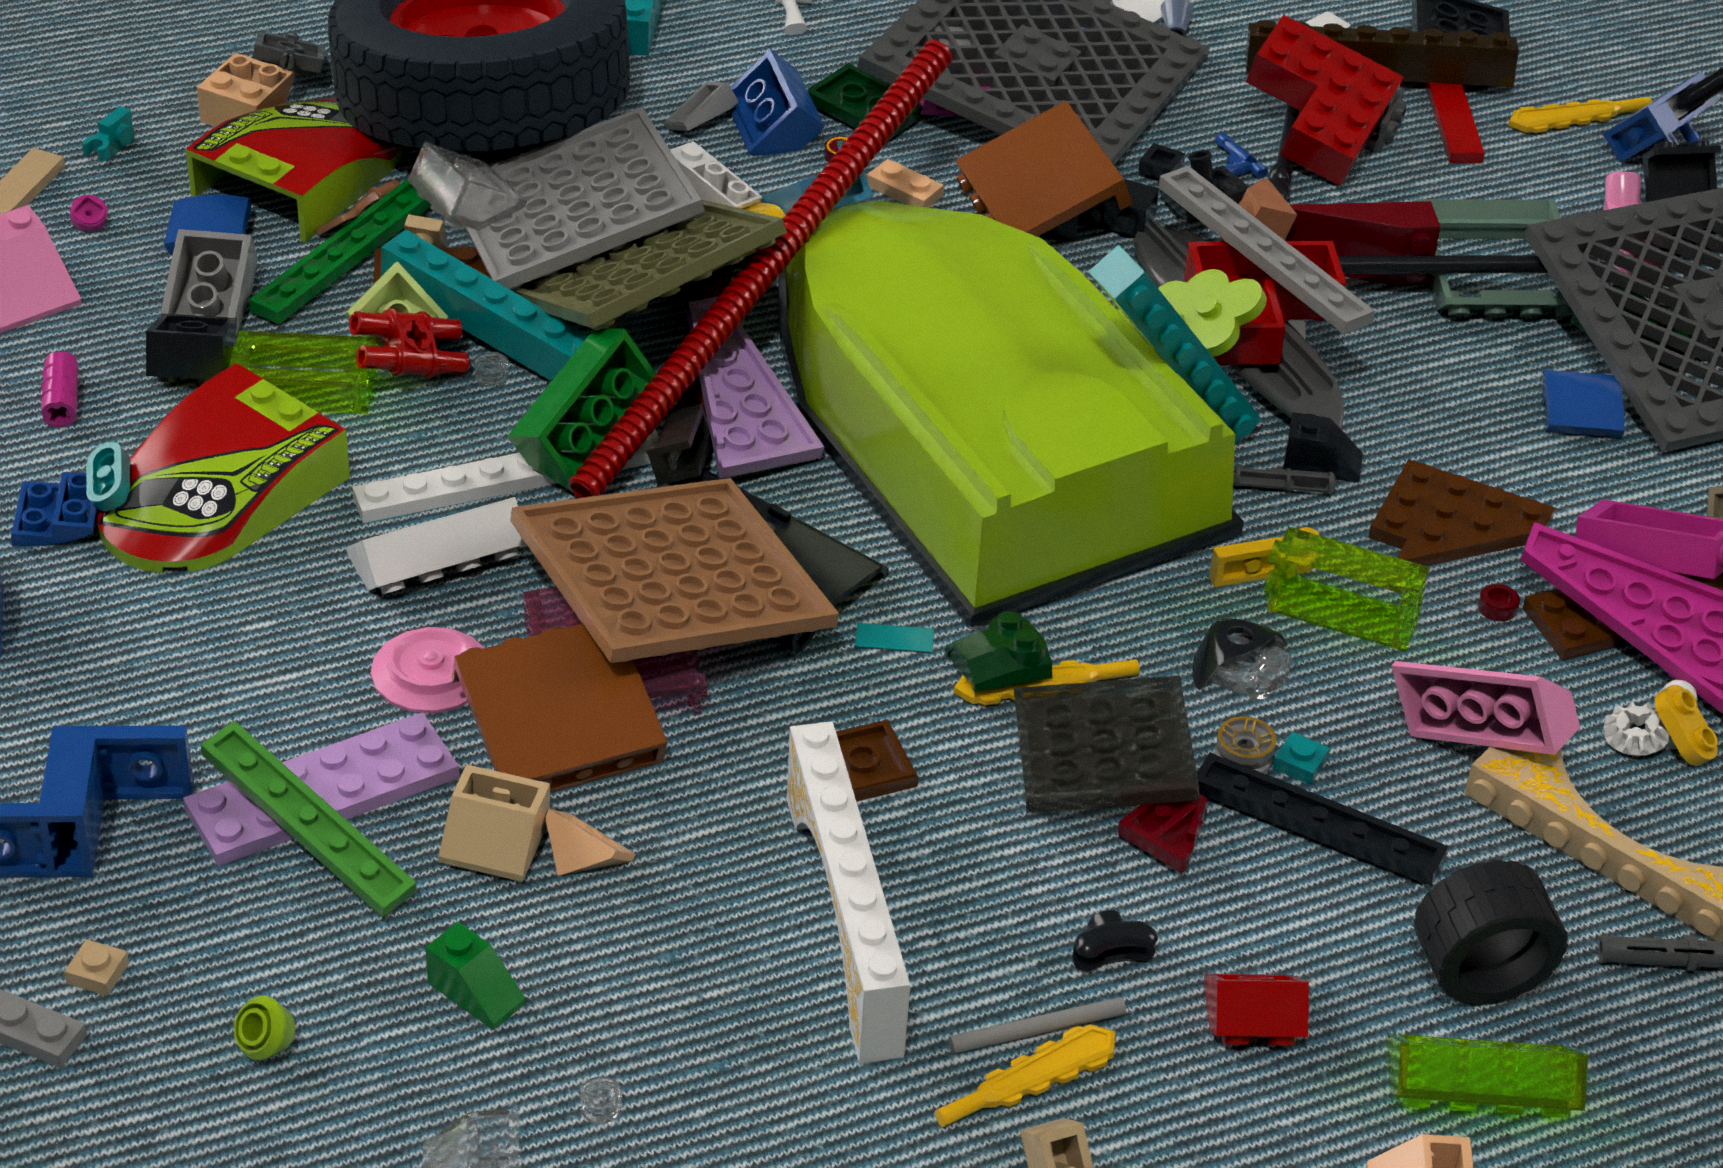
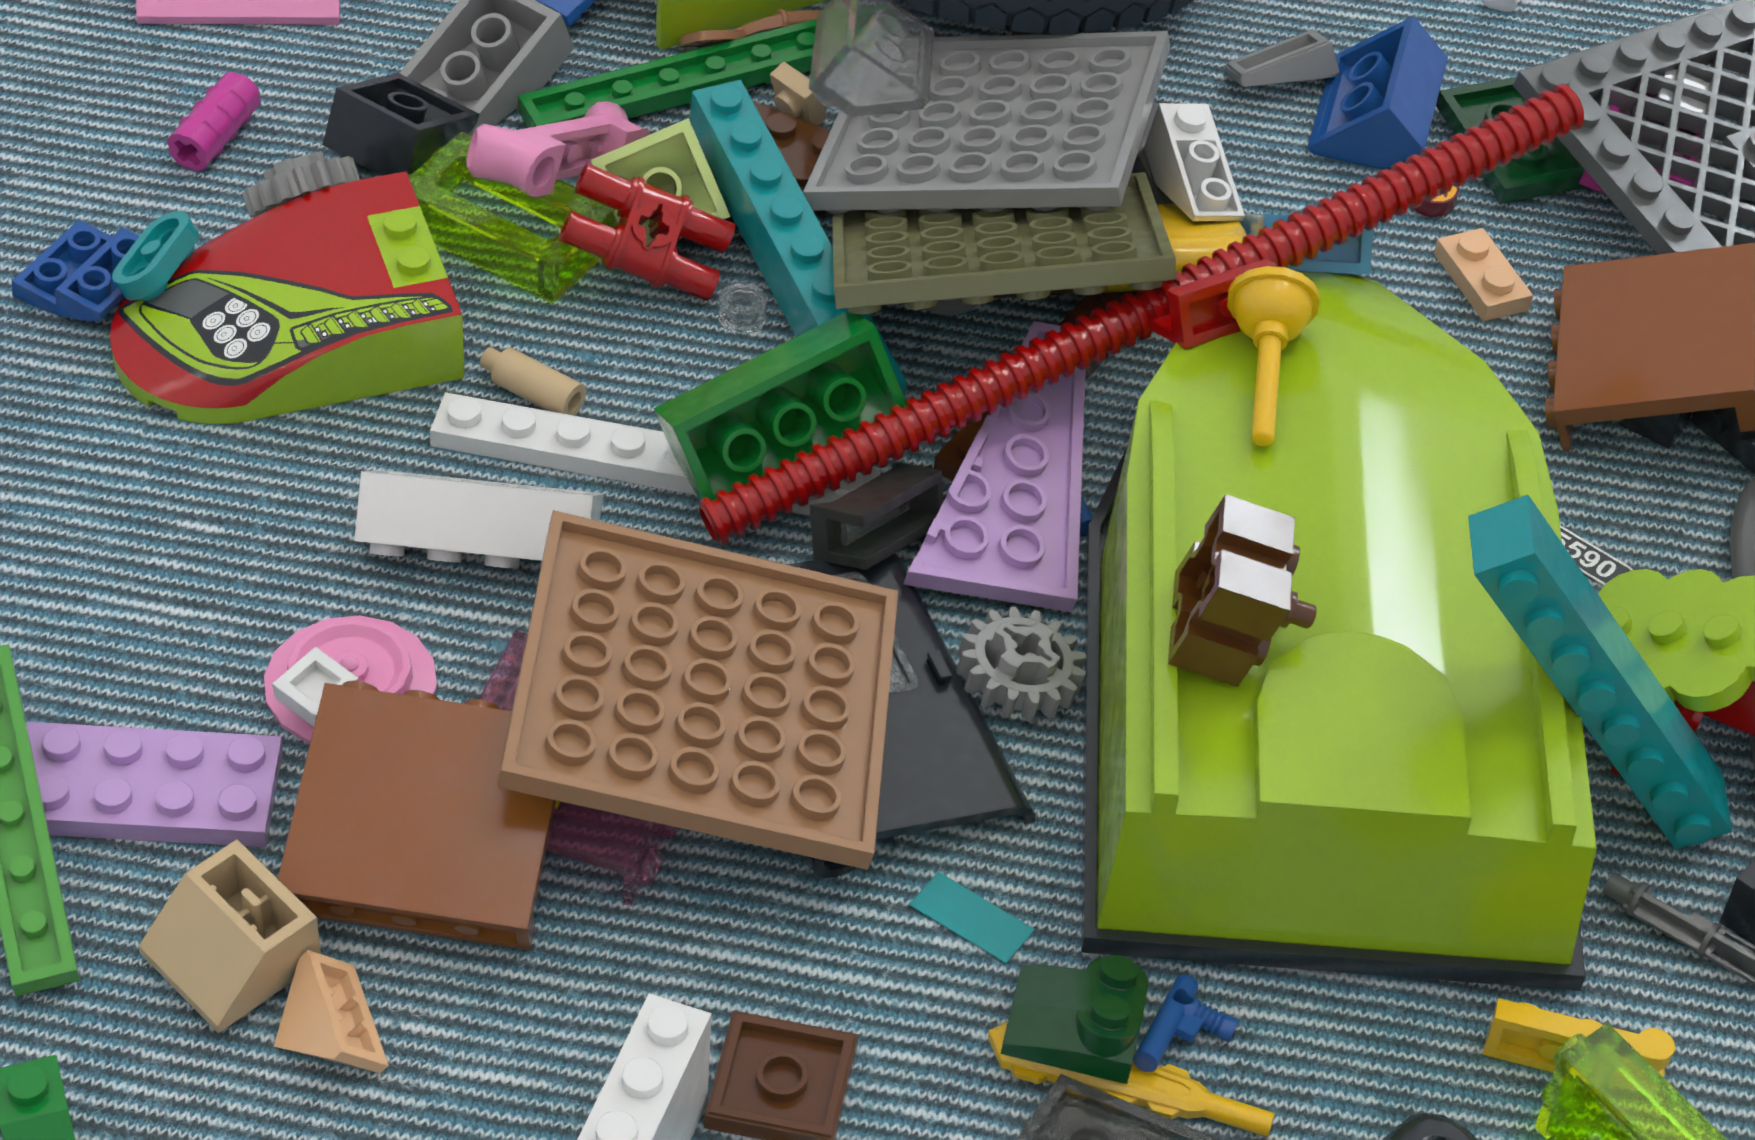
camera: 30 degrees right, 5 degrees up
none -> light grey gear [242,151,360,218]
none -> white plate [272,647,359,727]
none -> bright pink plate [466,101,650,197]
none -> tan cylinder [480,347,586,416]
none -> light grey gear [956,607,1086,722]
none -> blue hose [1133,975,1240,1072]
none -> red panel [1150,259,1278,349]
none -> reddish brown brick [1168,494,1317,687]
none -> yellow piece [1227,266,1320,447]

